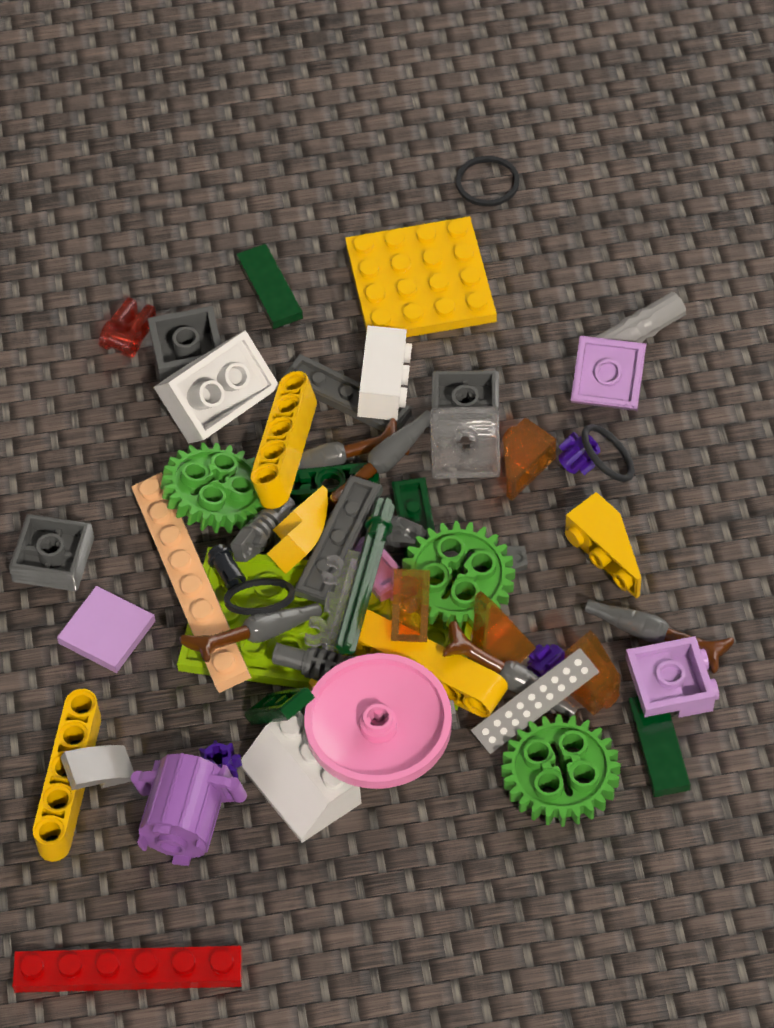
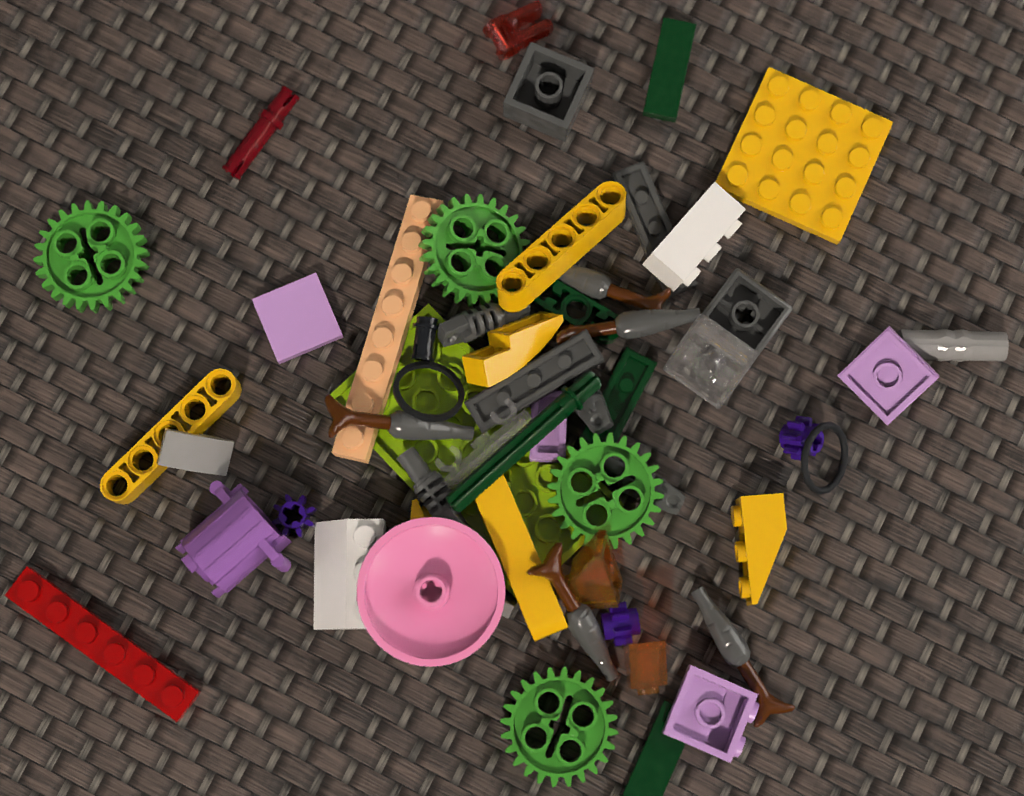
camera: 30 degrees right, 25 degrees up
dark grey brick [9,514,95,591] -> none
white slope [154,330,279,443] -> none
dark green tile [245,687,315,725] -> none
clear orange slope [390,568,430,642] -> none
black piece [456,156,519,206] -> none
light grey sticker [471,648,599,754] -> none
clear orange slope [502,417,556,500] -> none

